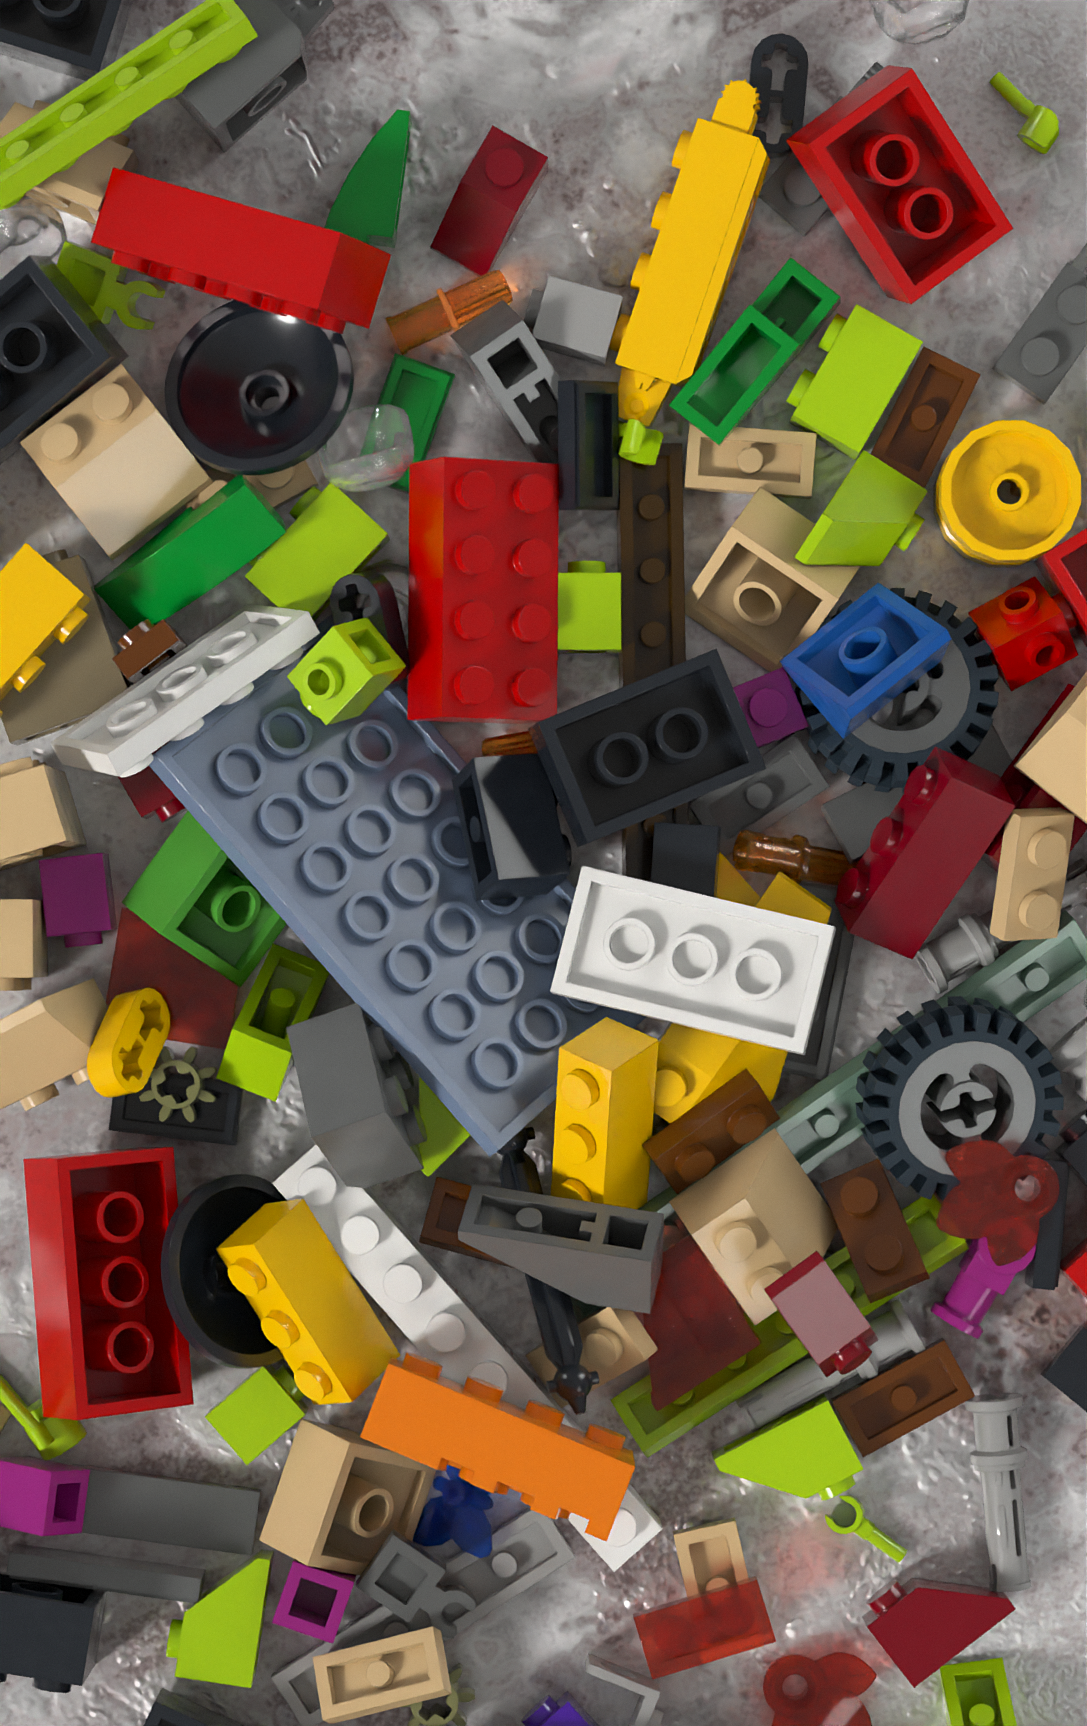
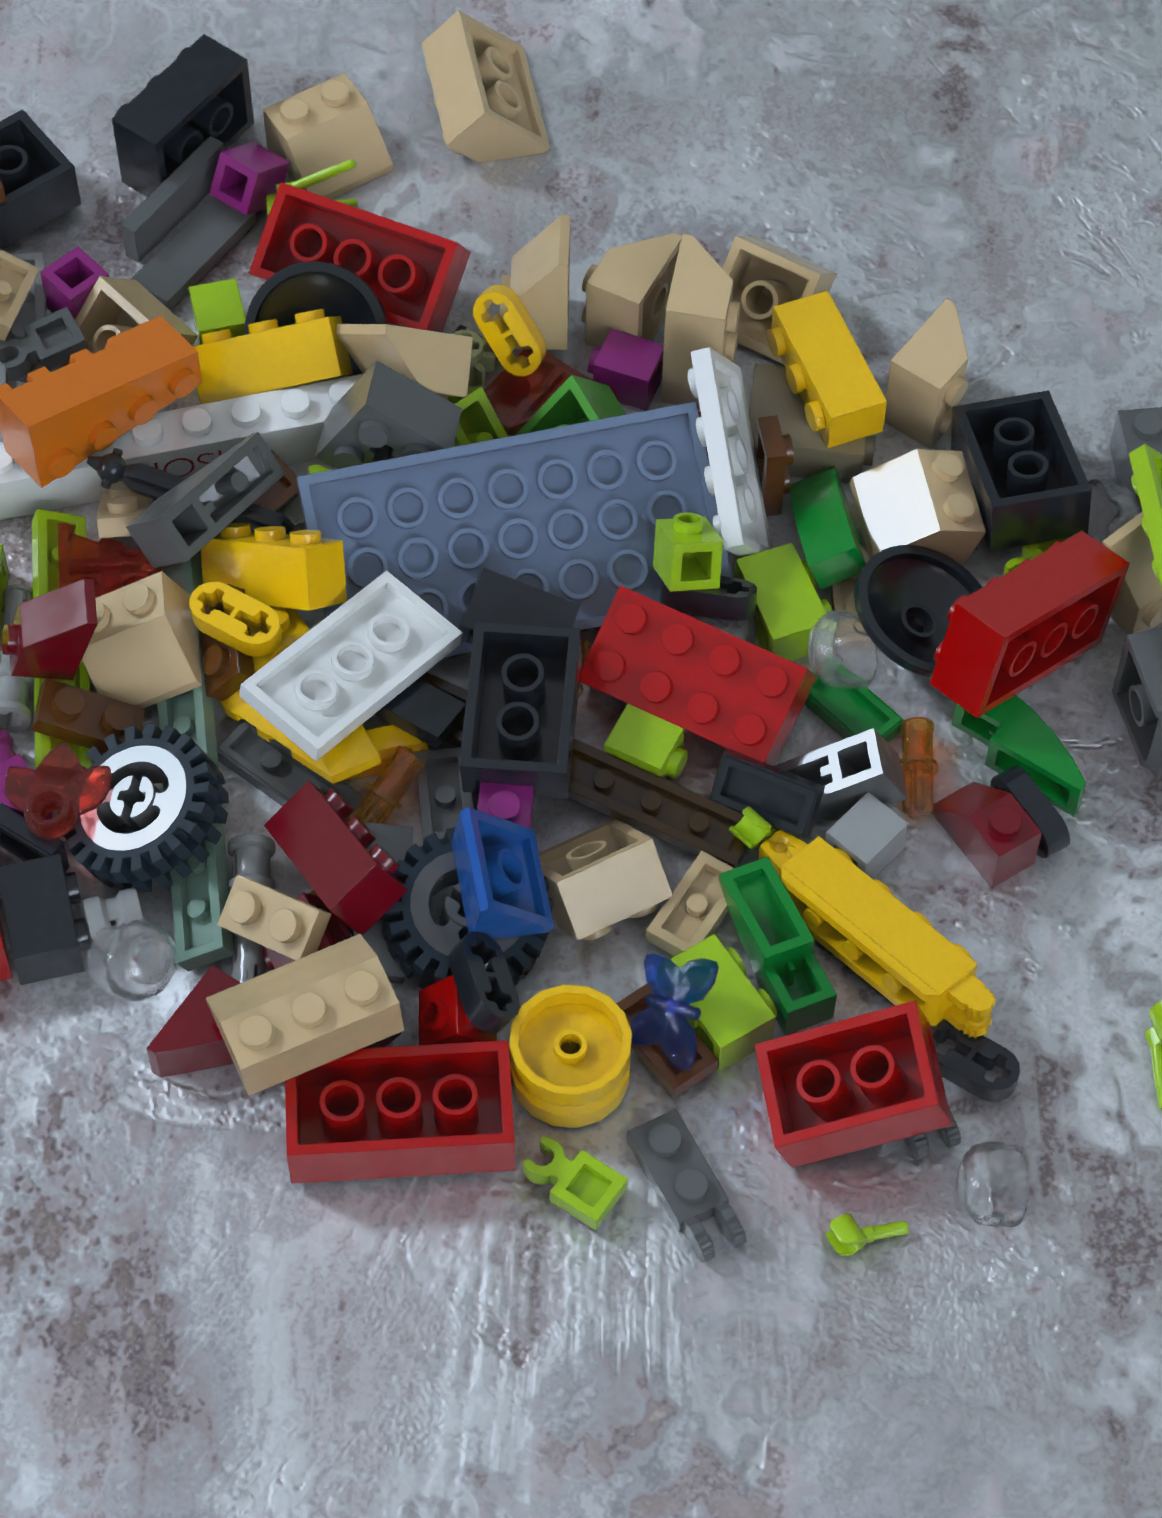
camera: 115 degrees right, 30 degrees down
lime slope [166,1549,274,1688] -> none
lime slope [794,450,928,566] -> none
none -> yellow beam [189,581,282,657]
none -> tan slope [336,324,473,400]
none -> black beam [448,931,520,1034]
none -> clear blue piece [629,953,719,1070]
none -> black beam [990,766,1070,858]

